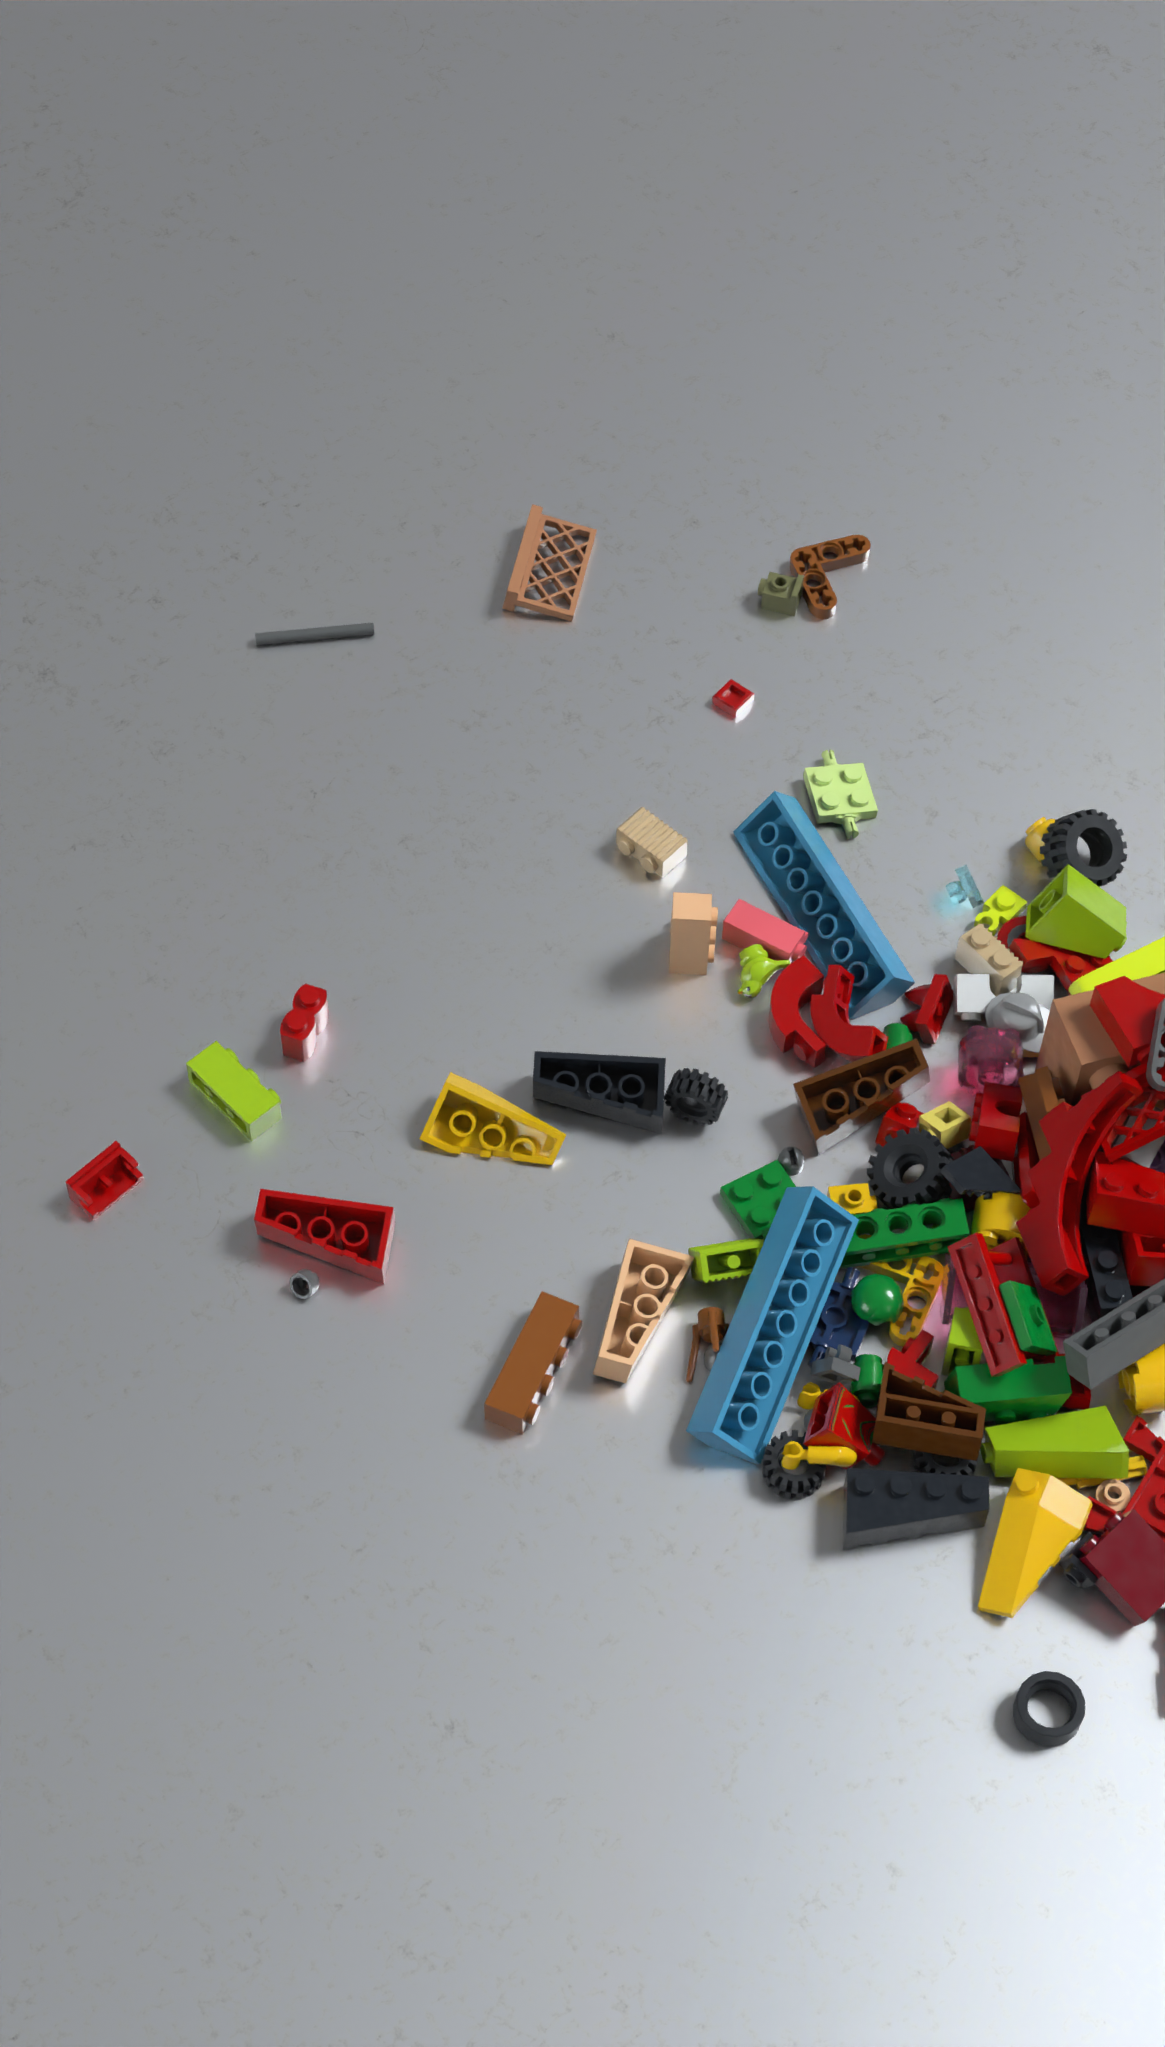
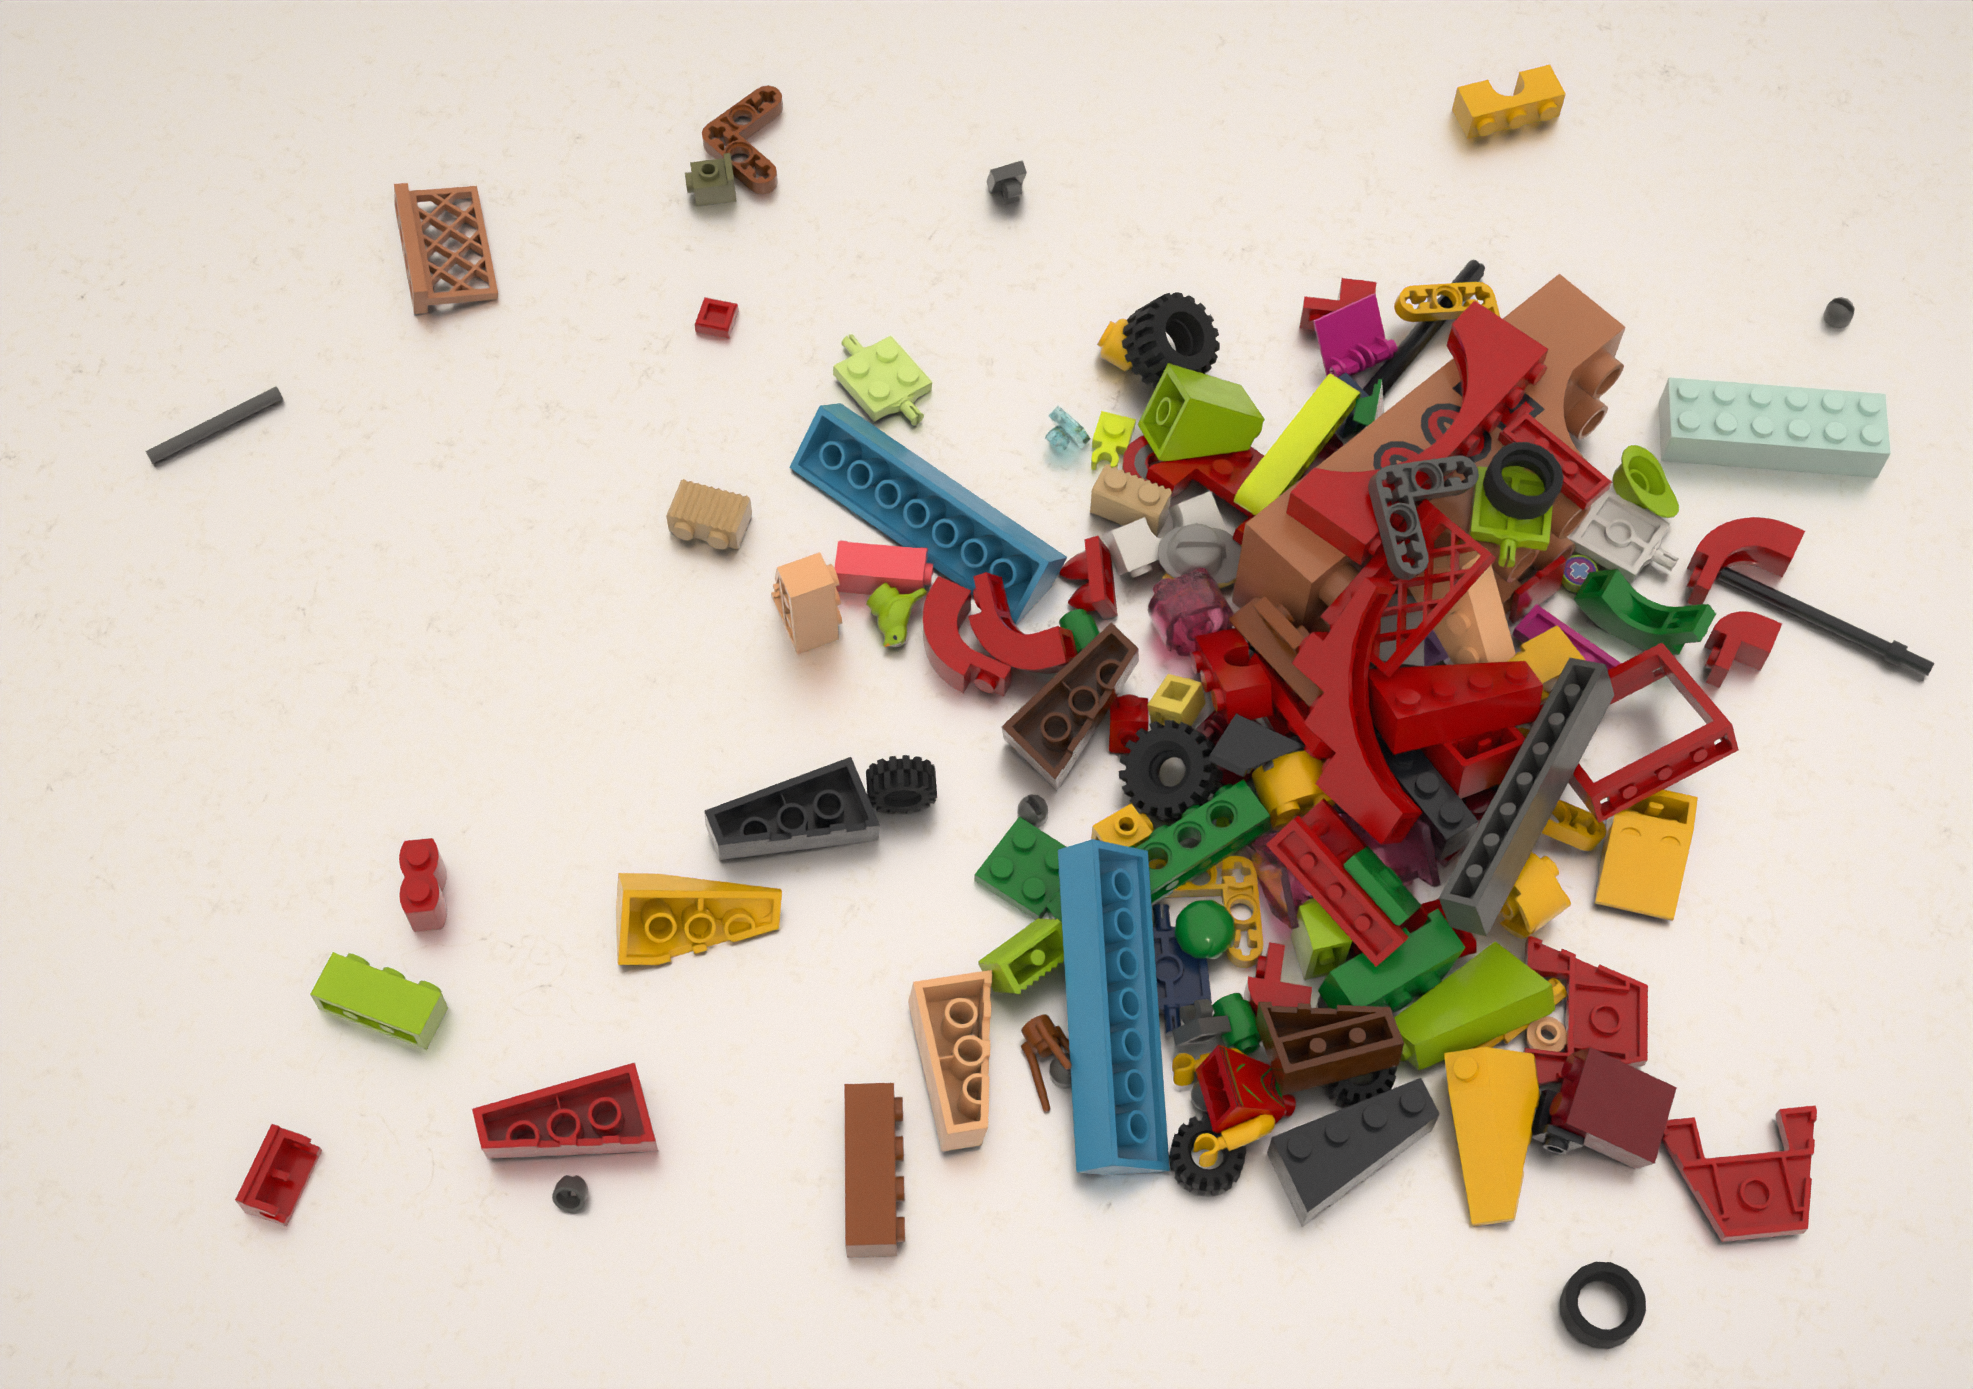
camera: 25 degrees left, 5 degrees up
none -> dark grey tile [986,160,1027,204]

